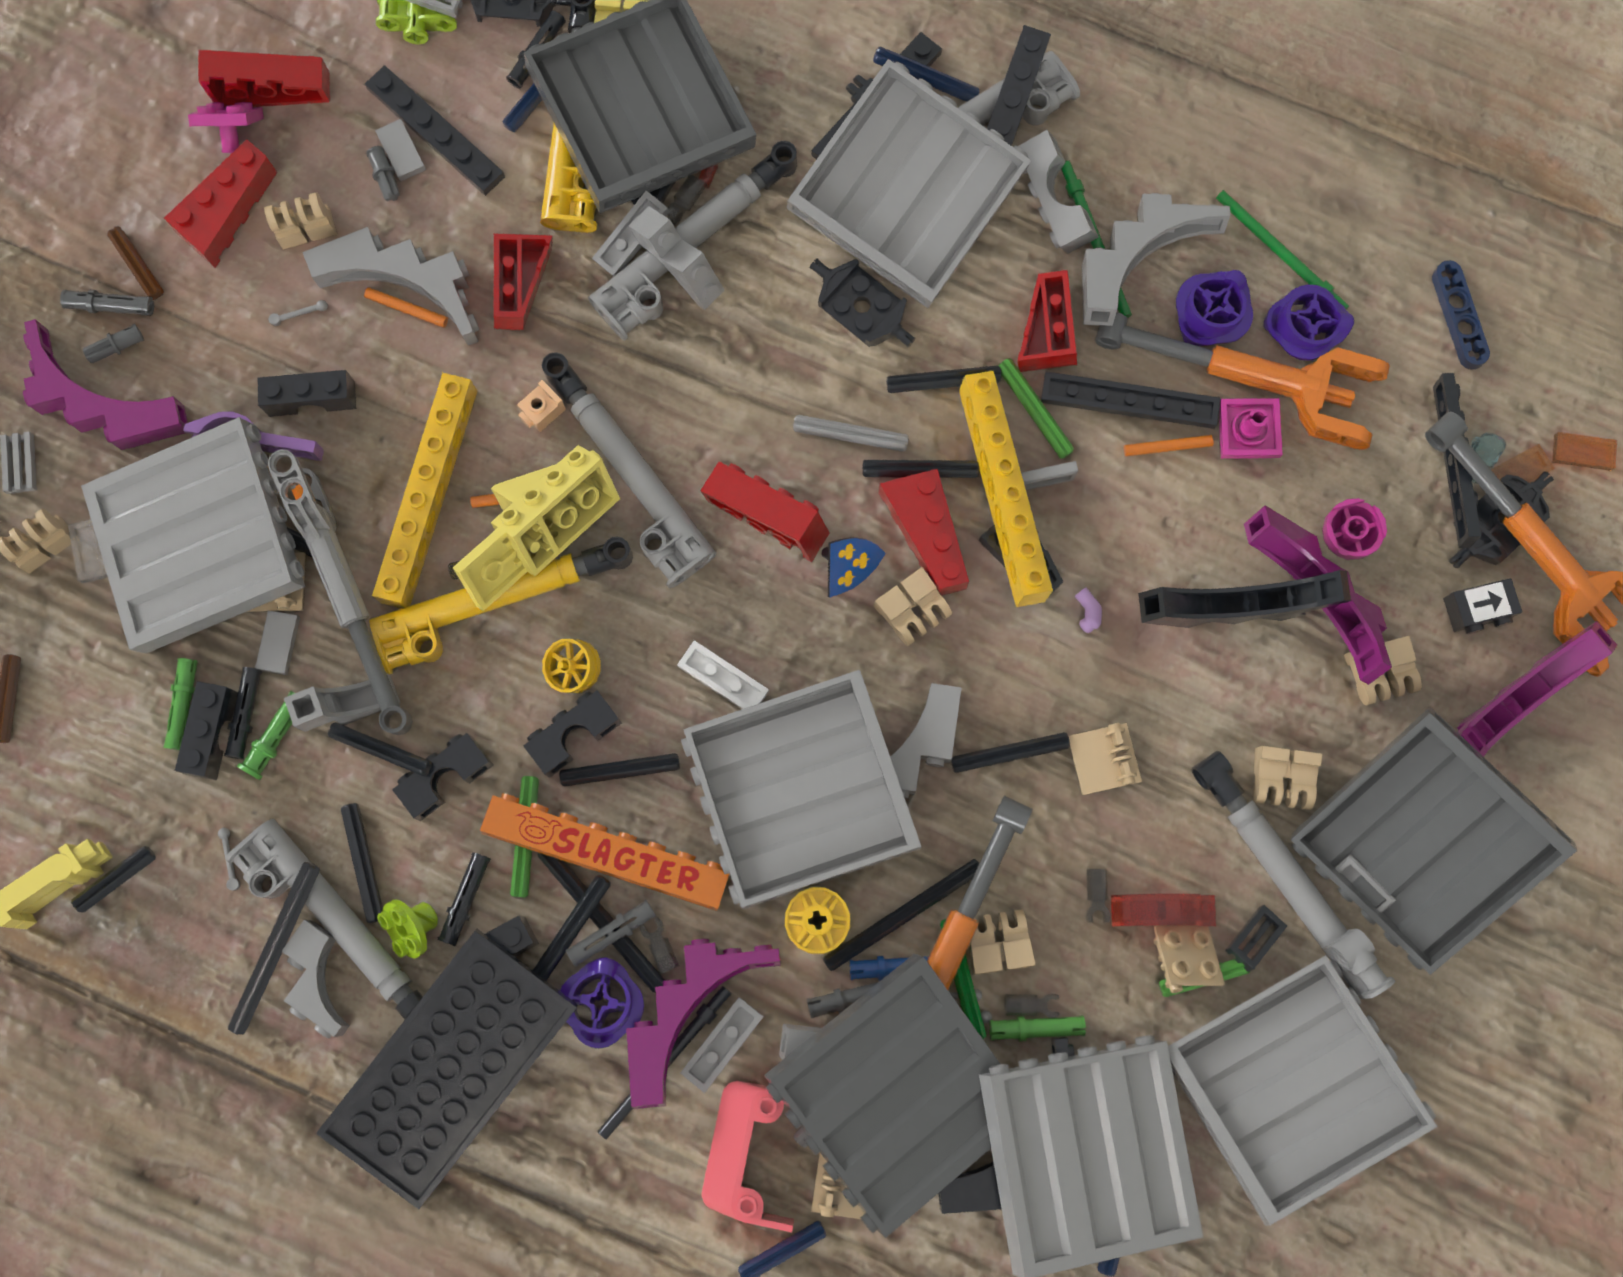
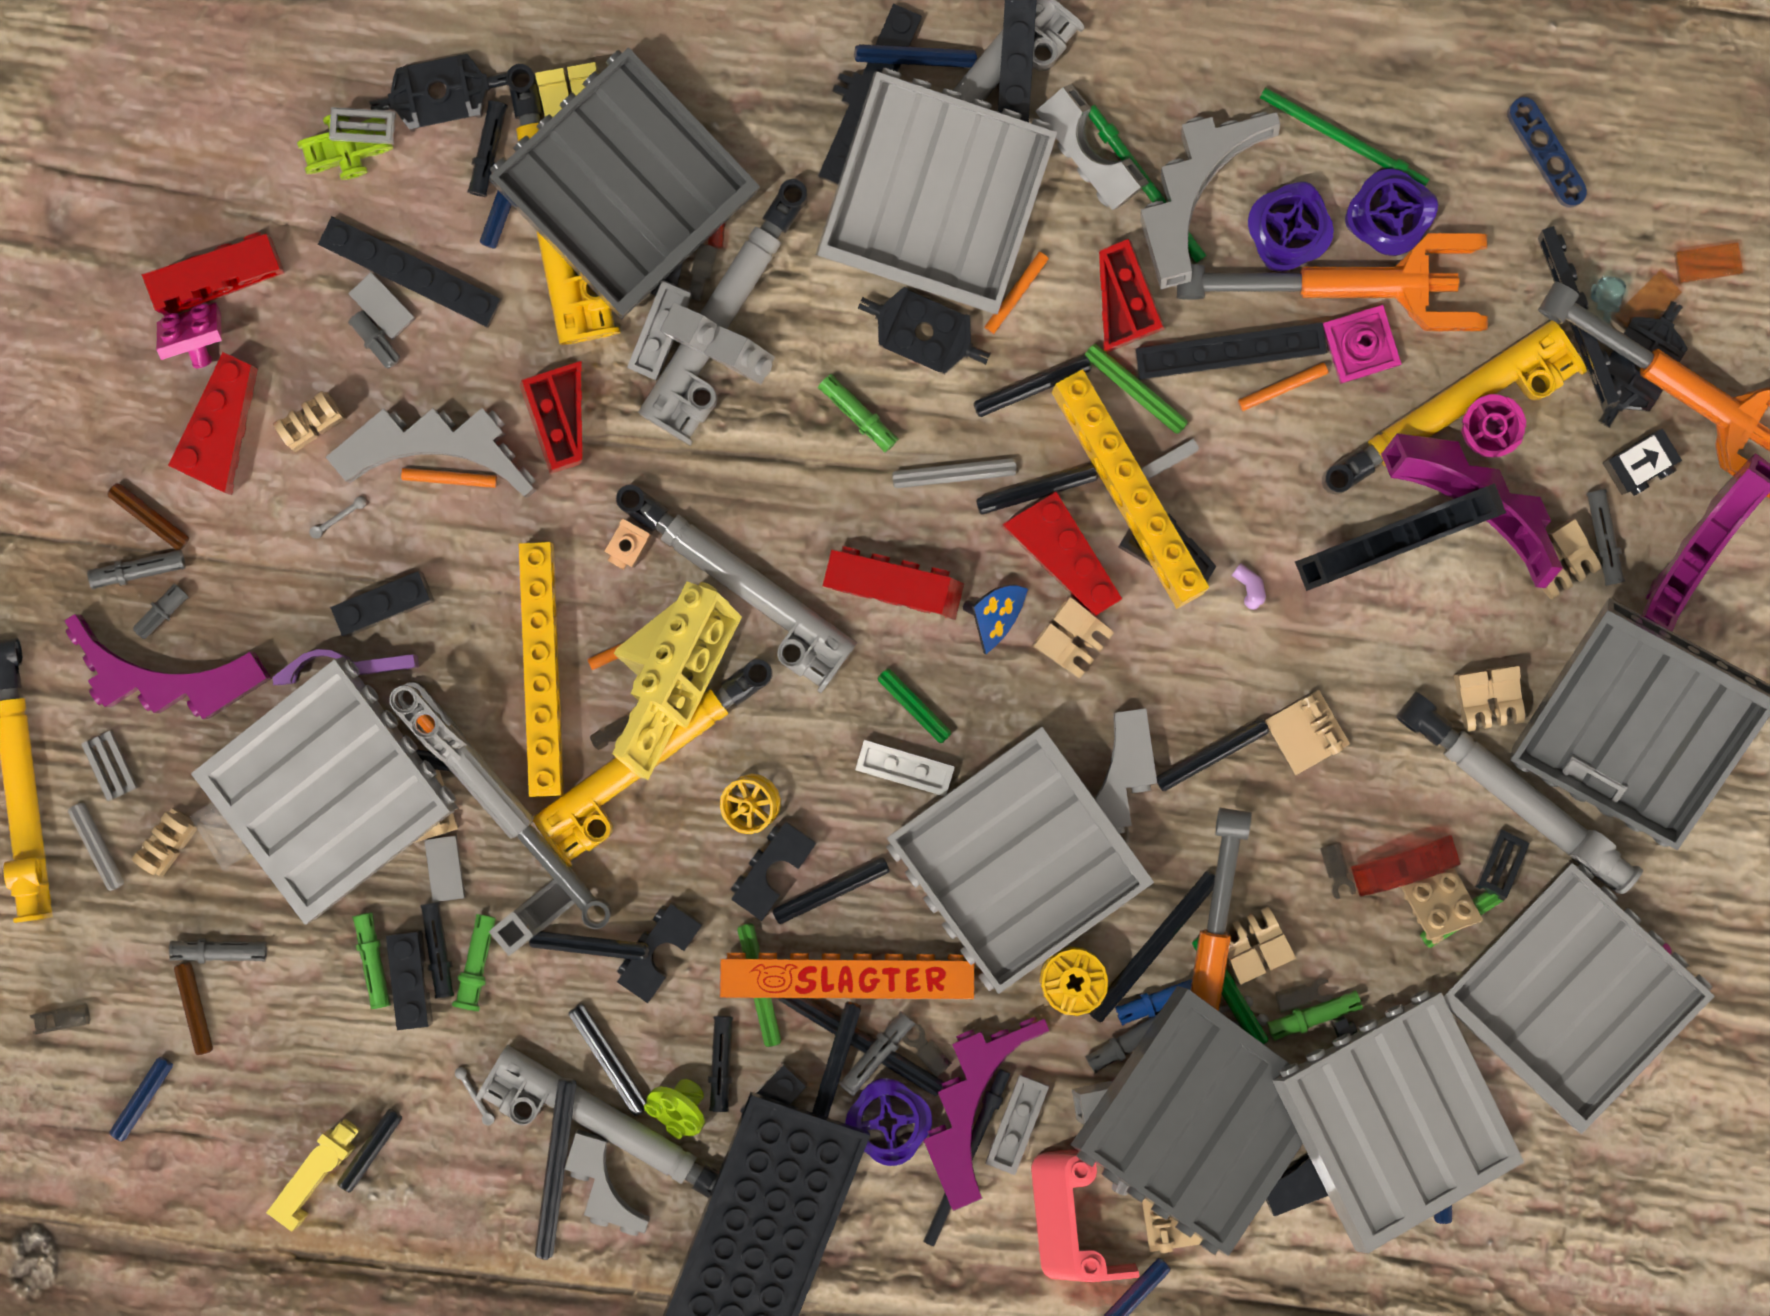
camera: 20 degrees left, 10 degrees up
none -> dark grey pin [169,938,267,964]
none -> bright green pin [817,373,899,453]
none -> green axle [877,668,951,743]
none -> orange bar [984,251,1049,335]
none -> yellow piece [1322,320,1587,495]
none -> dark grey pin [1586,489,1625,586]

